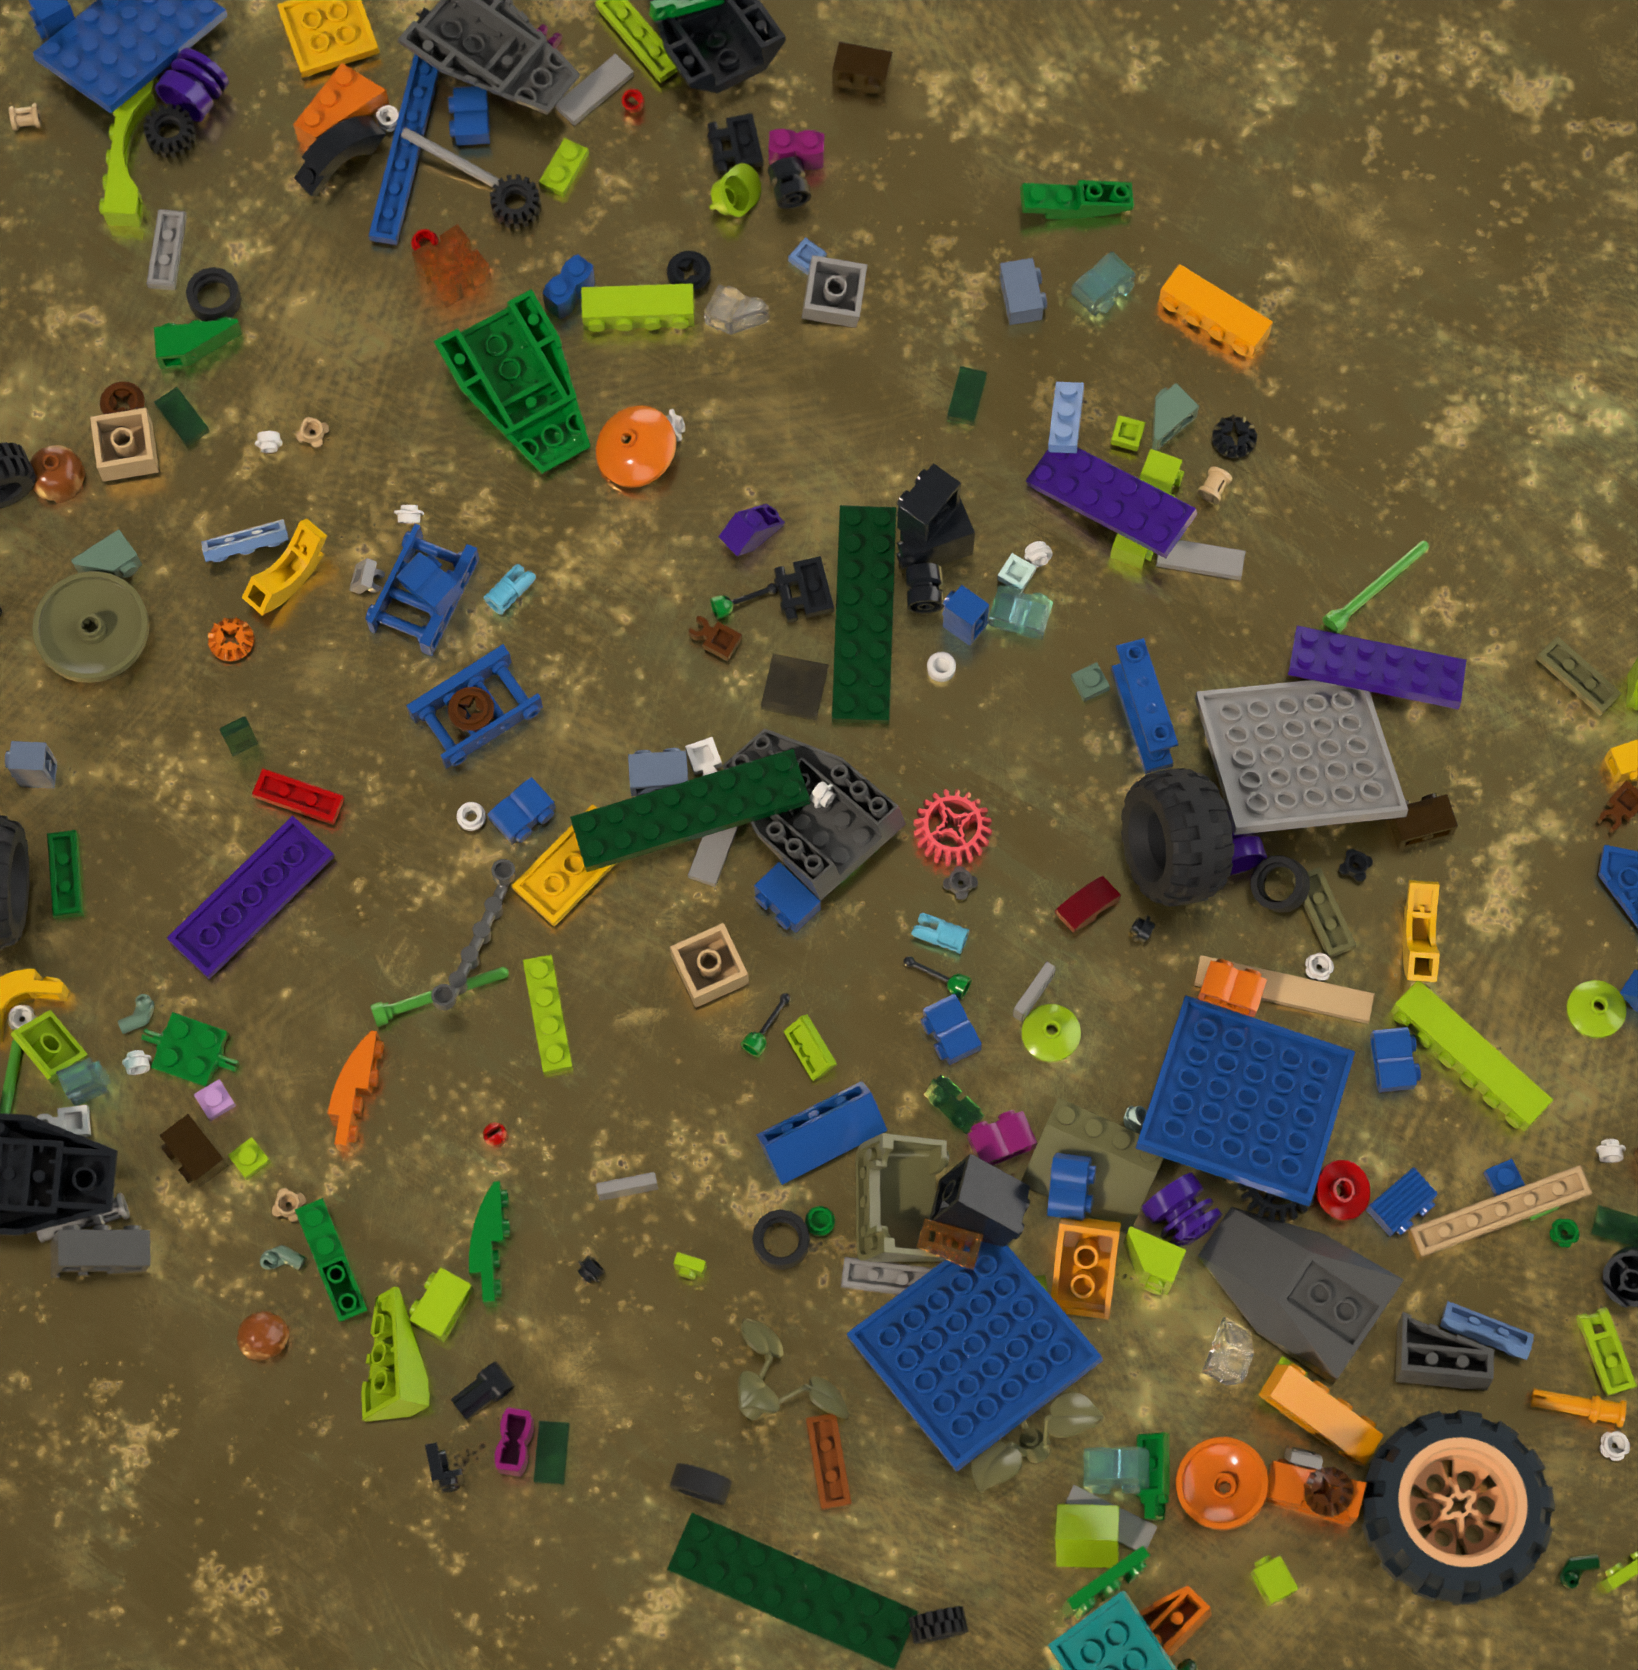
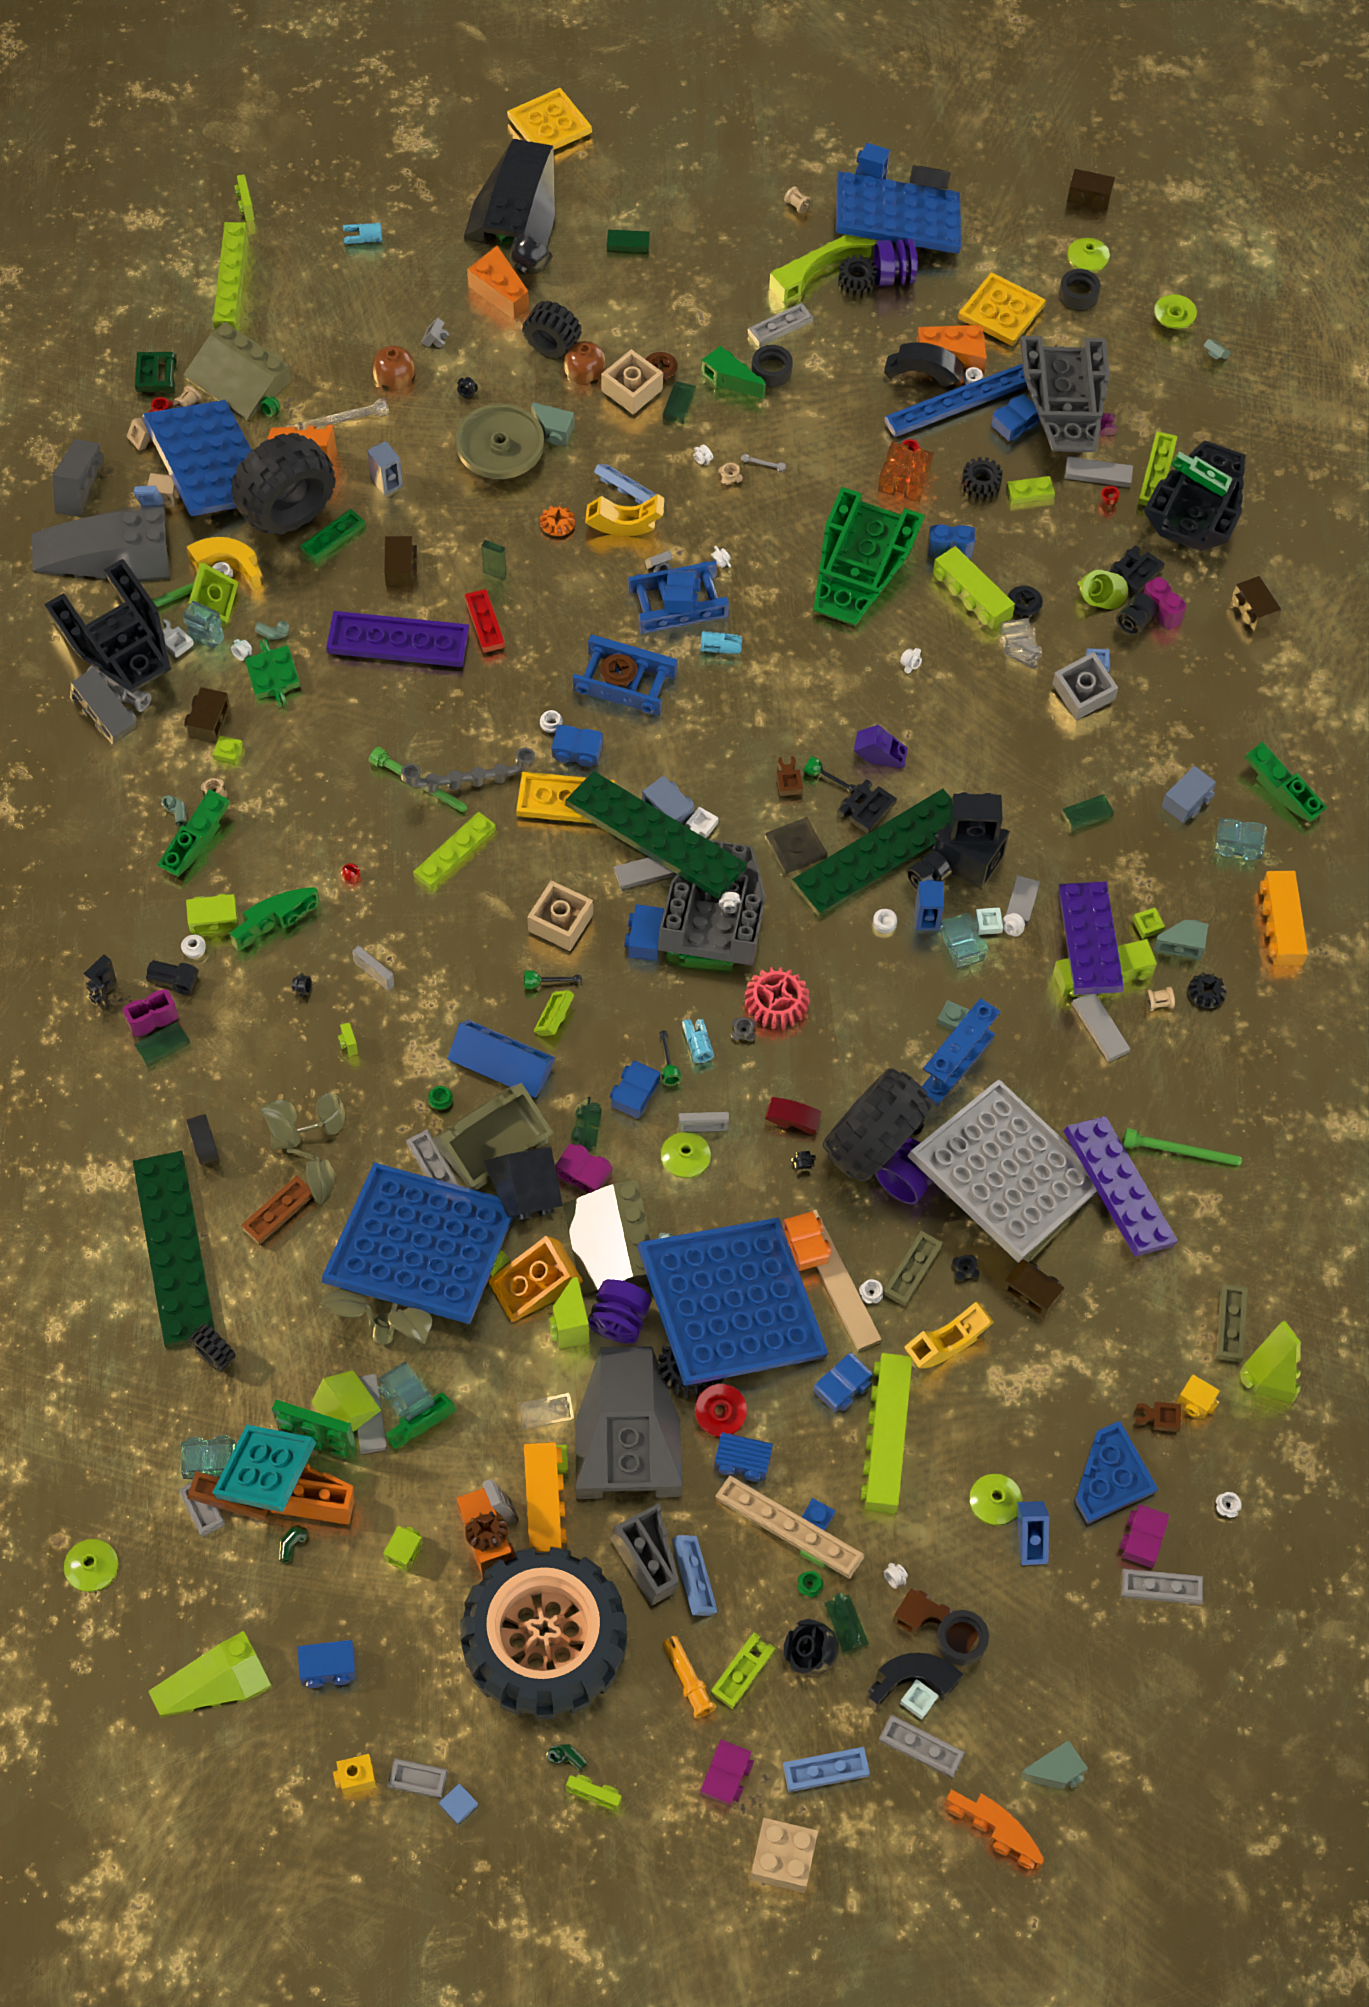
camera: 50 degrees right, 10 degrees down
lavender plate [194,1079,236,1122] -> none
dark orange hair [237,1311,290,1360] -> none
orange slope [327,1031,384,1152] -> none
lime wedge [361,1286,430,1422] -> none
light grey bar [401,127,499,187] -> none
orange dish [596,405,676,488] -> none
black tyre [752,1209,810,1270] -> none
clear orange slope [917,1219,983,1270] -> none
blue brick [1047,1153,1096,1221] -> none
medium blue plate [1048,382,1084,453] -> none
orange dish [1176,1437,1269,1530] -> none
black tyre [1251,855,1310,913] -> none
white plate [1600,1431,1630,1461] -> none
none -> white plate [181,935,206,958]
none -> dark brown brick [384,536,418,587]
none -> light grey hinge [741,454,786,472]
none -> light grey tile [1006,875,1040,925]

